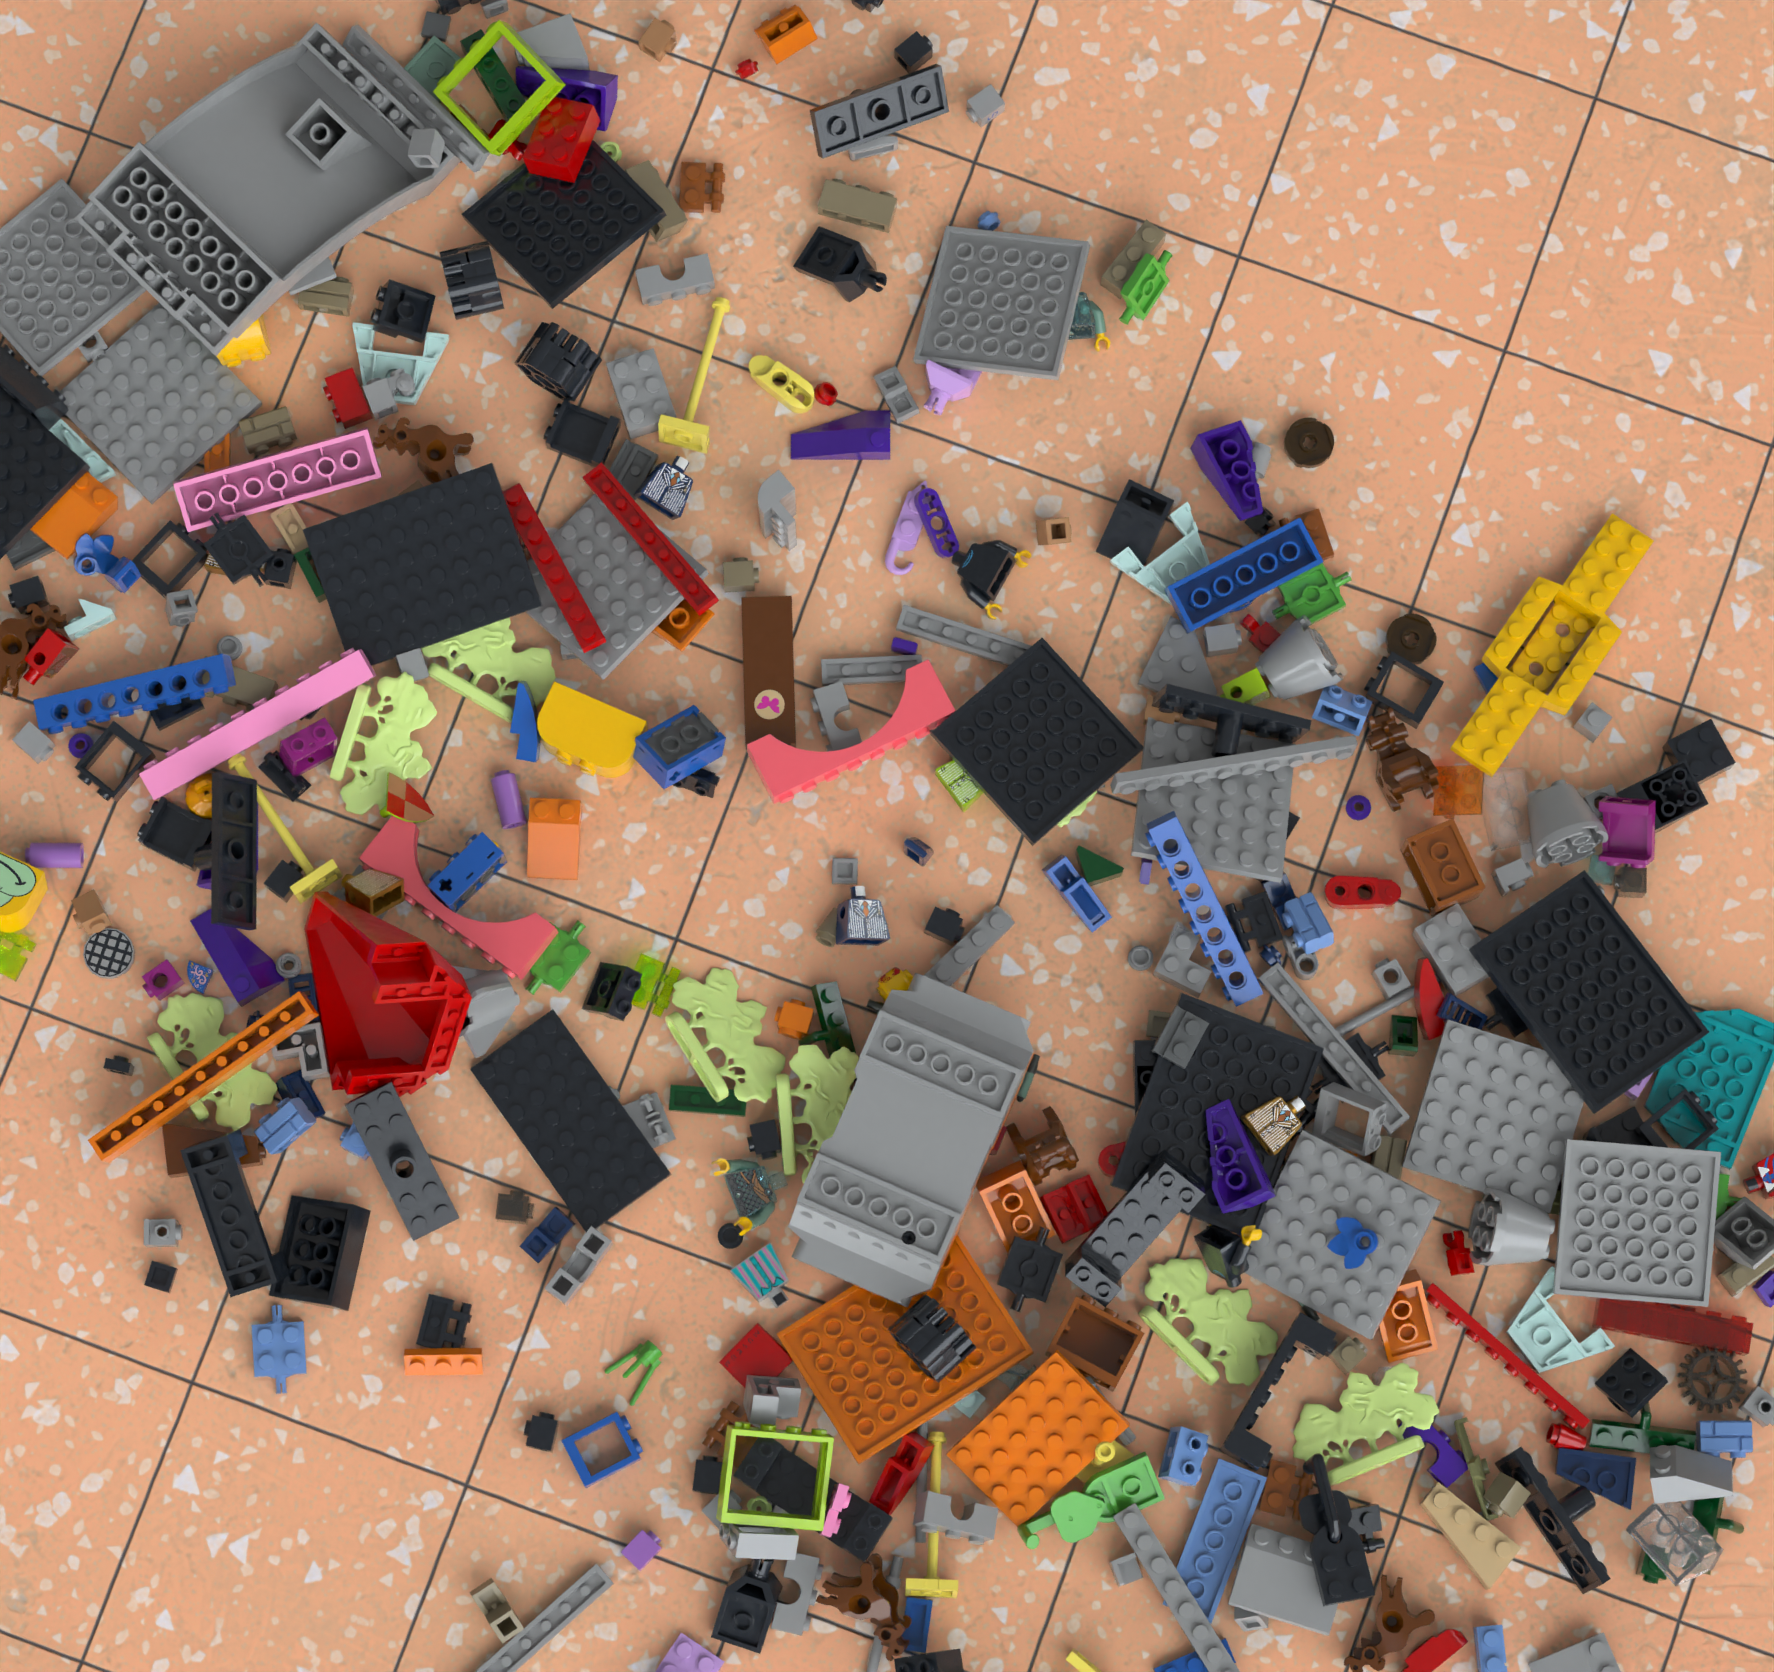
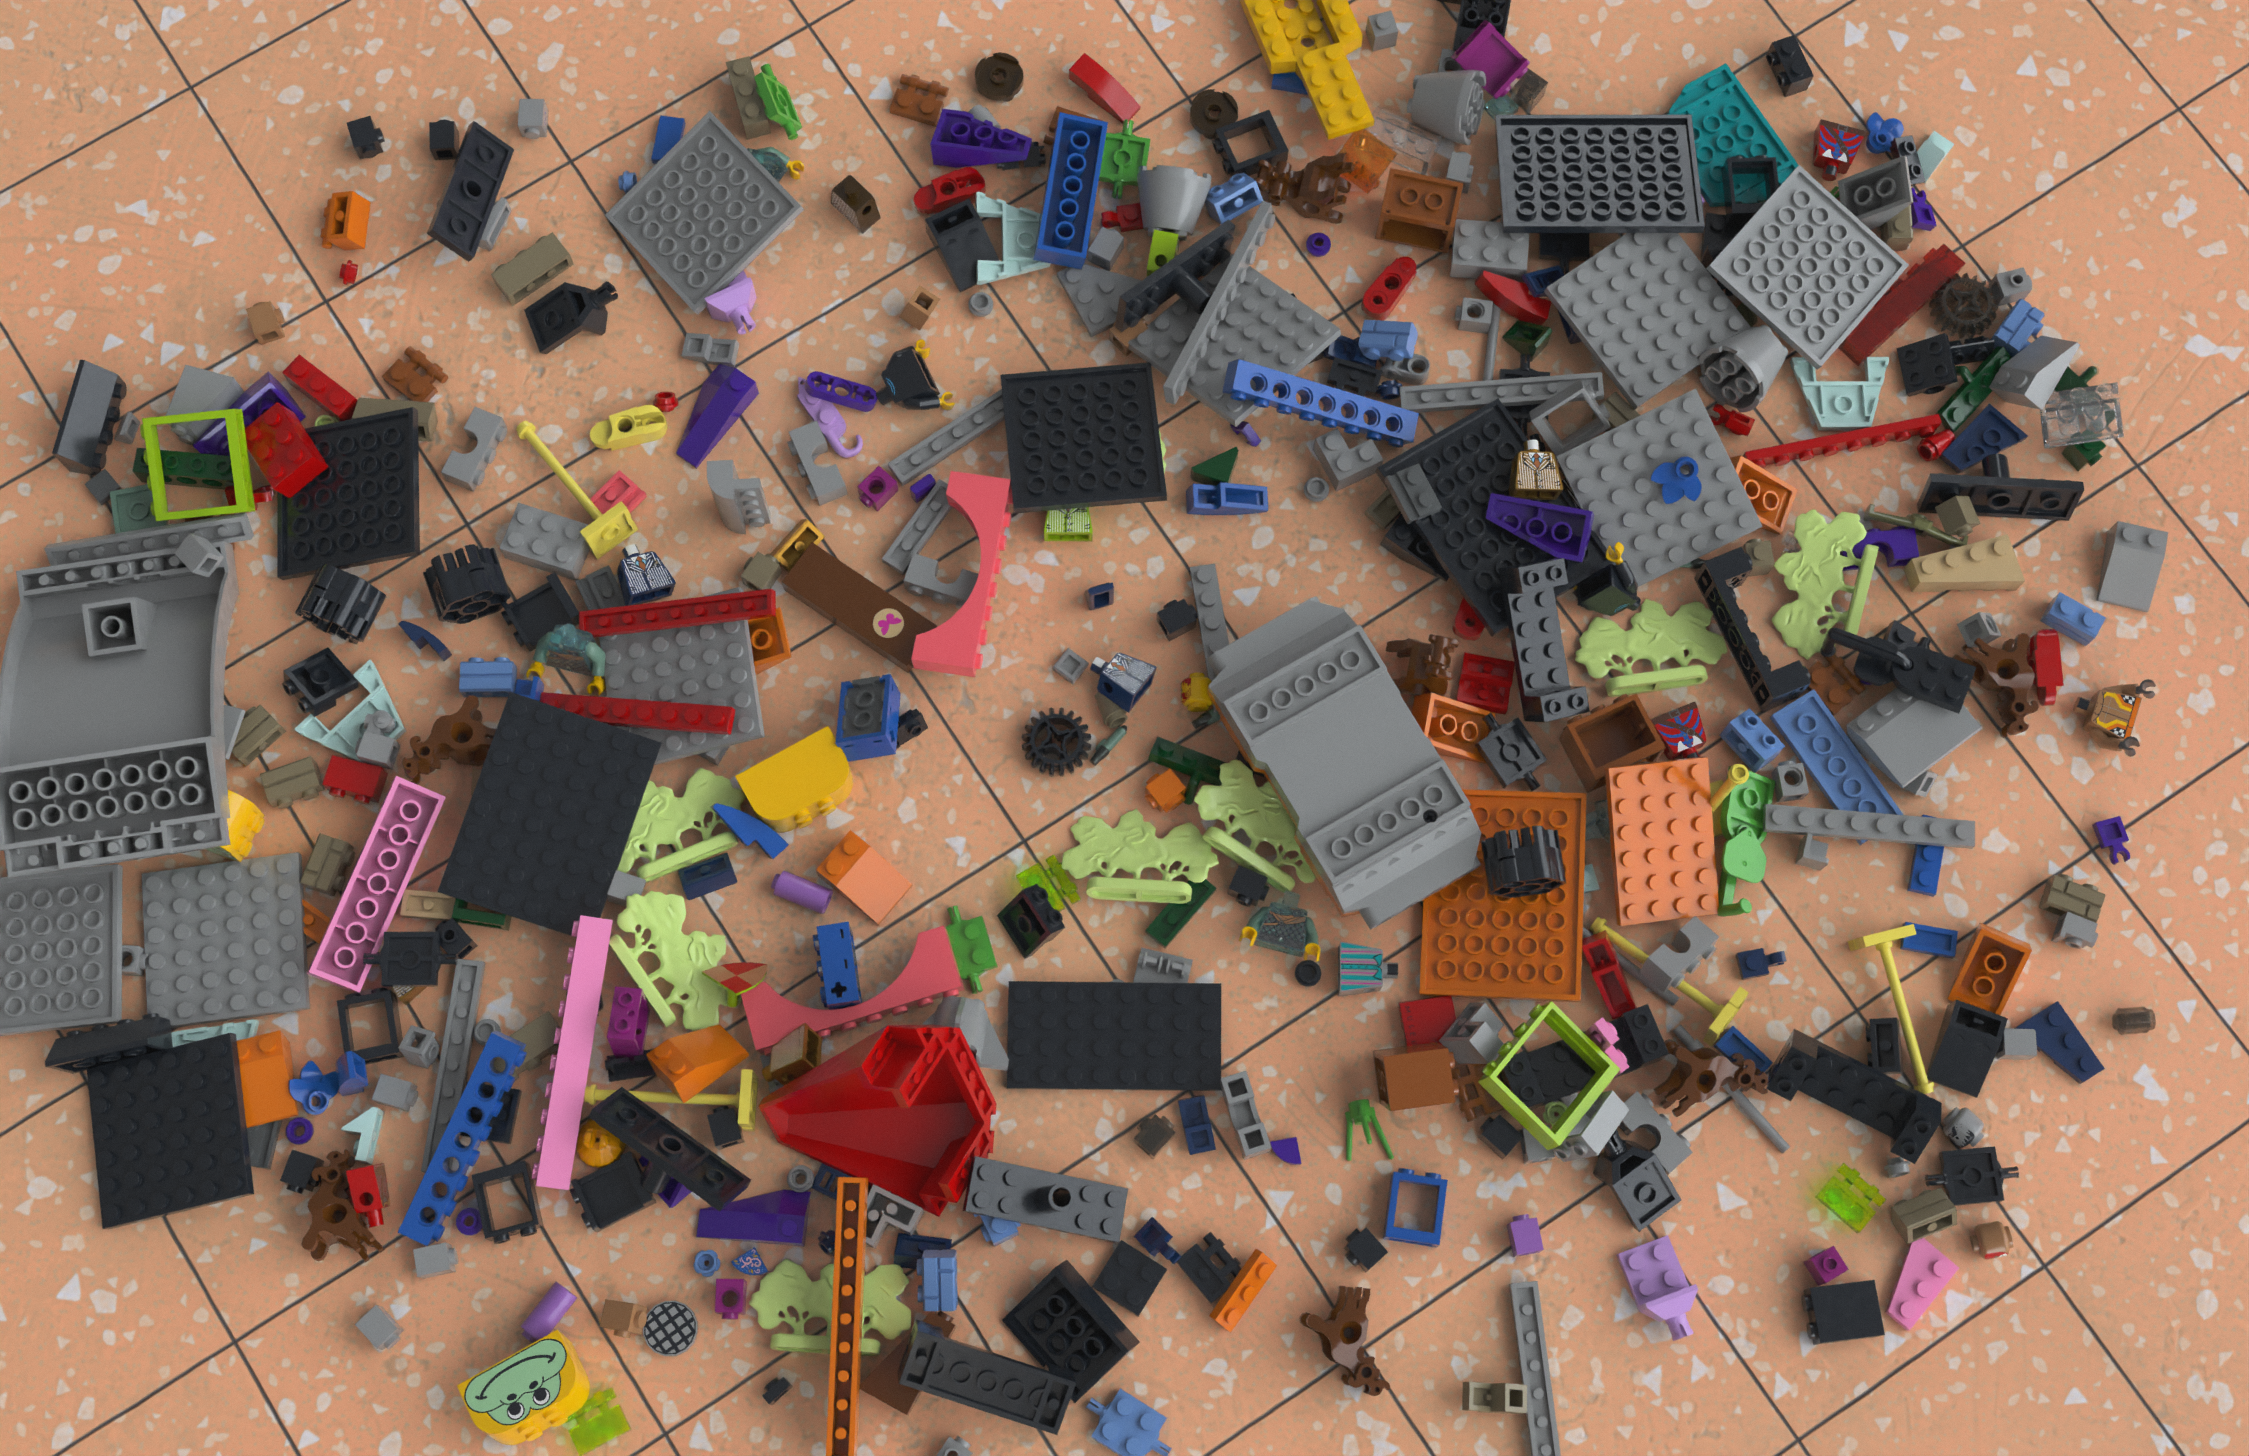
camera: 55 degrees left, 5 degrees down
none -> dark tan brick [260,756,325,809]
none -> red brick [282,354,358,422]
none -> dark purple plate [286,1117,314,1145]
none -> light grey brick [372,1074,418,1112]
none -> dark blue slope [398,621,452,661]
none -> light grey plate [421,959,486,1173]
none -> medium blue brick [459,657,517,697]
none -> blue panel [515,676,544,701]
none -> torso [526,624,606,696]
none -> coral plate [590,470,647,514]
none -> orange slope [646,1024,749,1103]
none -> blue tile [651,115,686,164]
none -> dark blue slope [678,853,737,900]
none -> medium blue plate [693,1250,720,1277]
none -> pearl gold slope [770,519,825,572]
none -> light grey arch [787,420,848,506]
none -> dark brown torso [831,175,881,234]
none -> magenta brick [857,466,899,511]
none -> dark orange plate [889,74,949,127]
none -> red piece [914,167,986,215]
none -> light grey plate [968,292,993,317]
none -> black gear [1022,707,1091,777]
none -> red slope [1069,53,1141,124]
none -> piece [1090,725,1127,766]
none -> black plate [1092,1240,1167,1317]
none -> dark blue plate [1134,1217,1181,1264]
none -> dark purple tile [1270,1137,1302,1165]
none -> reddish brown animal [1299,1286,1390,1396]
none -> dark orange container [1373,1042,1459,1111]
none -> torso [1650,702,1706,760]
none -> dark blue plate [1736,948,1787,980]
none -> light grey brick [1771,761,1809,803]
none -> black hinge [1949,336,1995,365]
none -> light grey brick [1957,612,2002,648]

